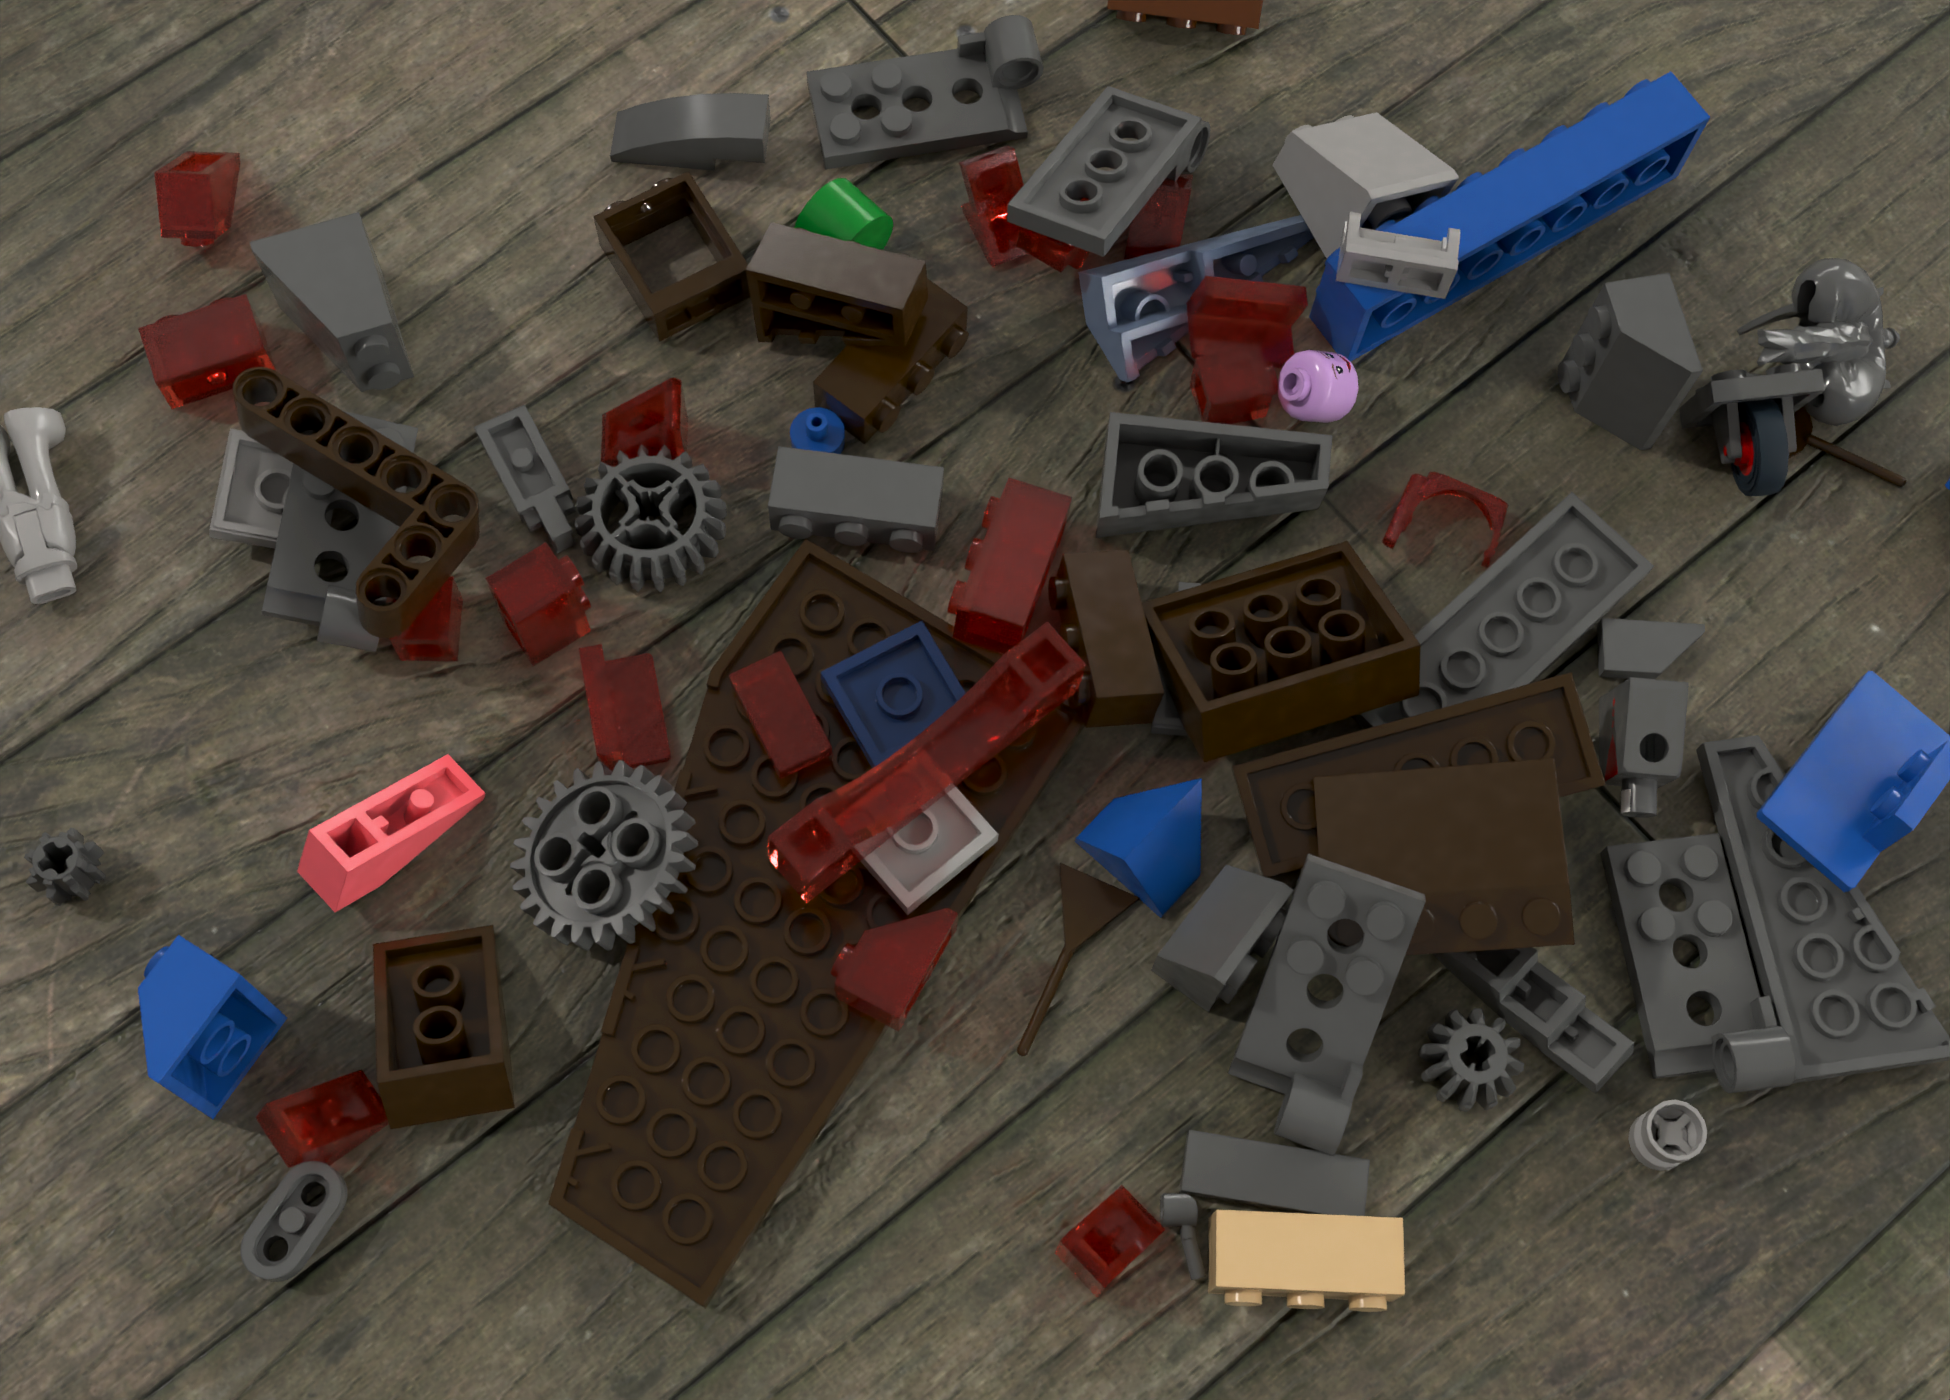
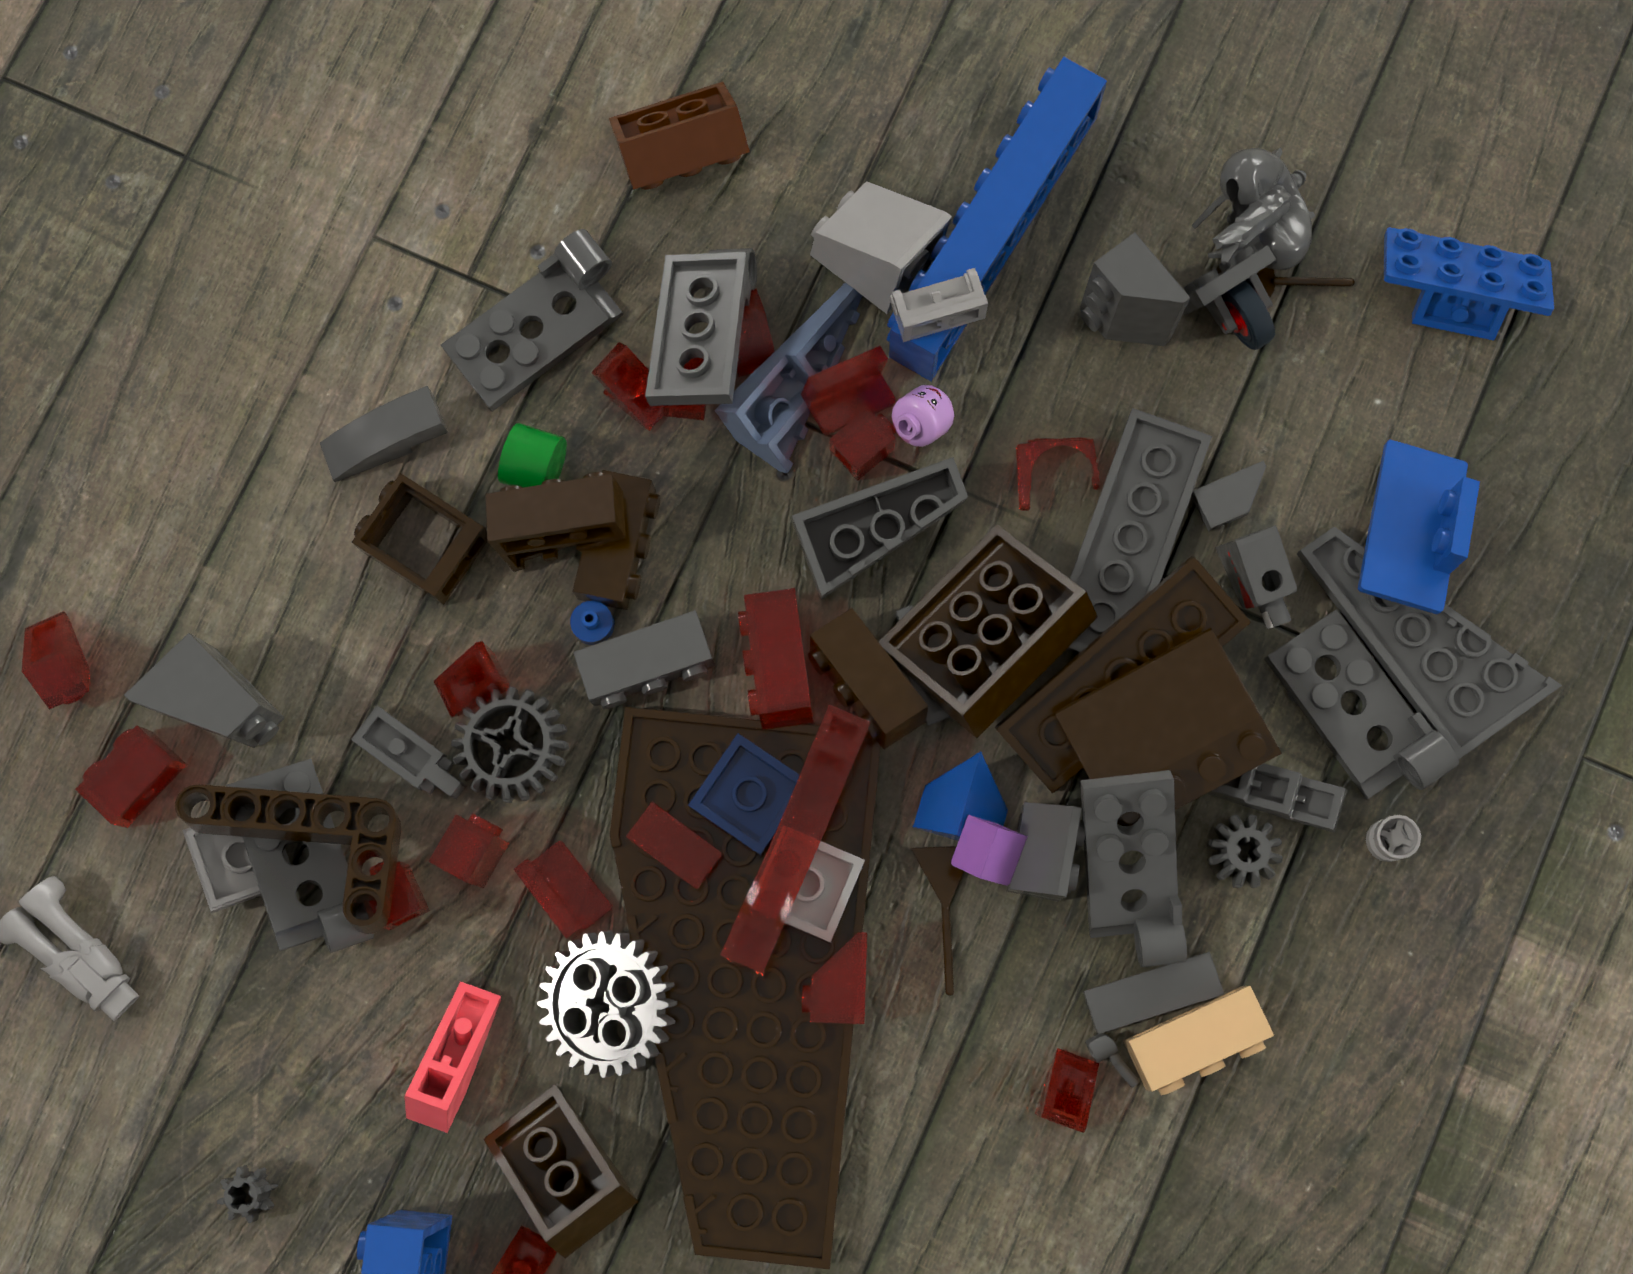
camera: 15 degrees left, 10 degrees up
none -> medium lavender panel [951,815,1027,886]

